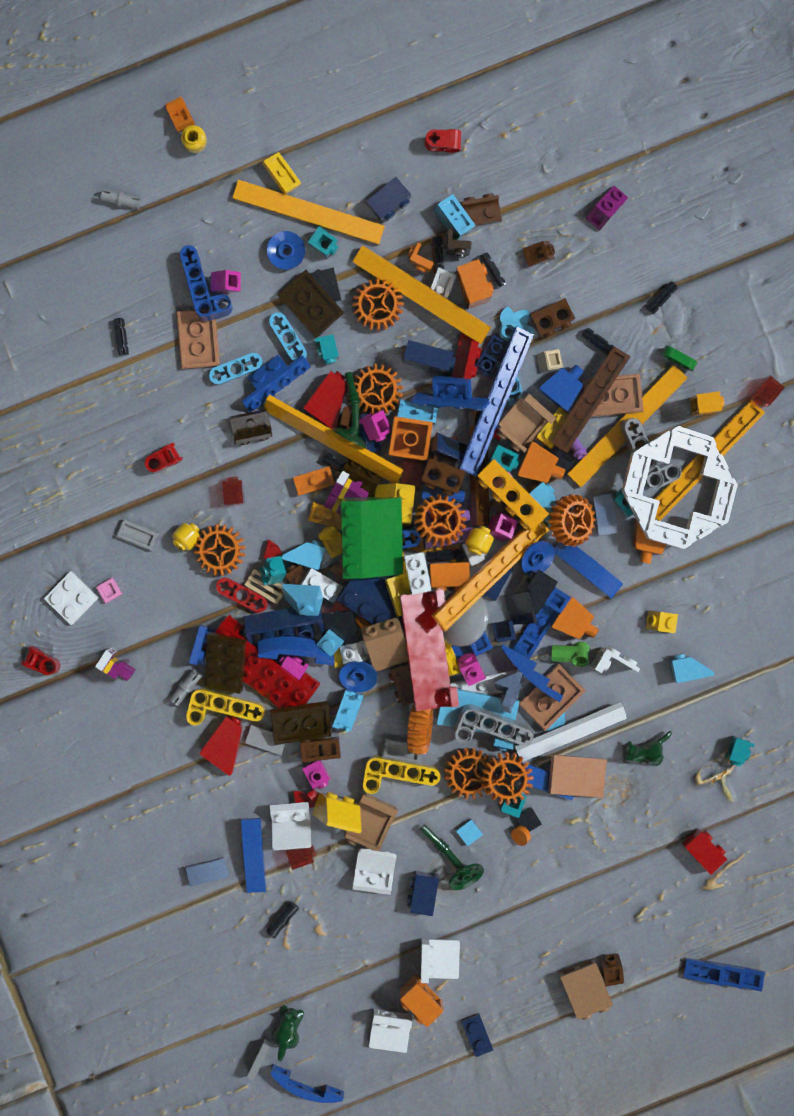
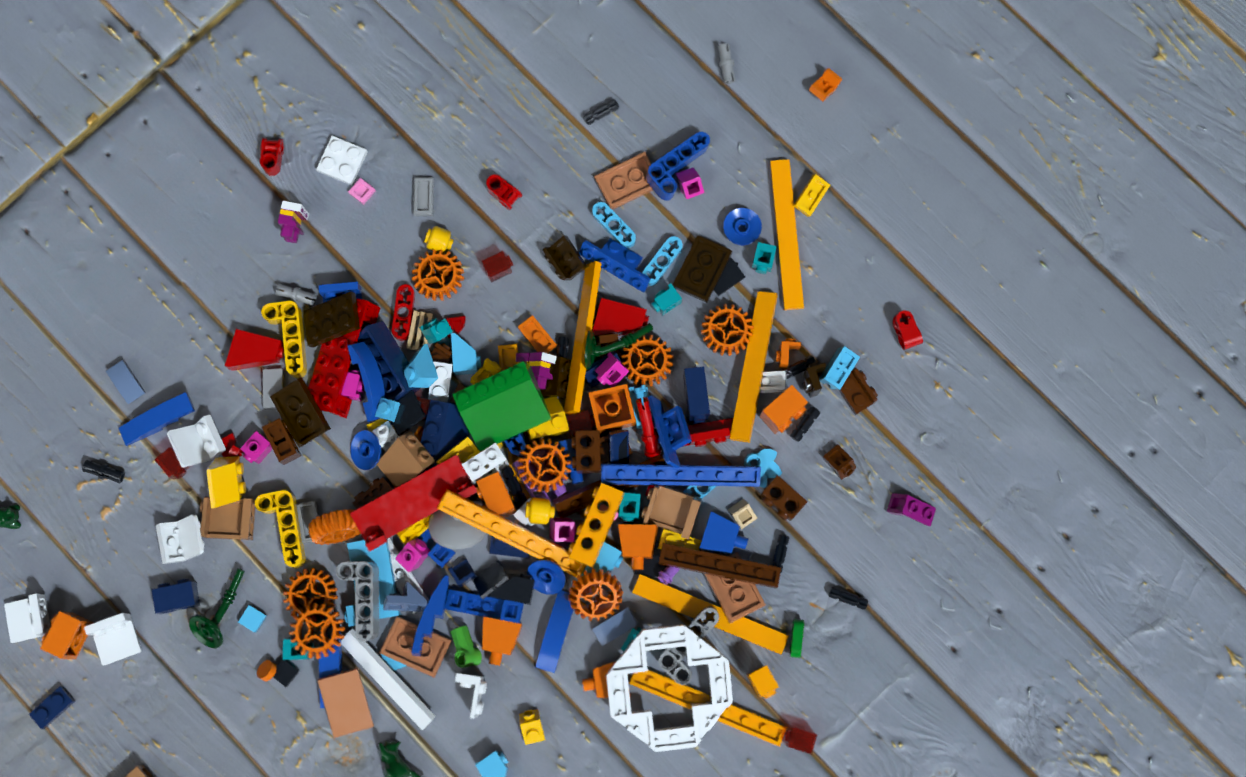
camera: 70 degrees right, 10 degrees down
yellow head [181,125,207,153] -> none
medium azure hinge [332,689,364,732] -> none
dark blue brick [367,177,411,223] -> none
dark blue slope [475,334,509,378] -> none
none -> red pin [636,397,662,457]

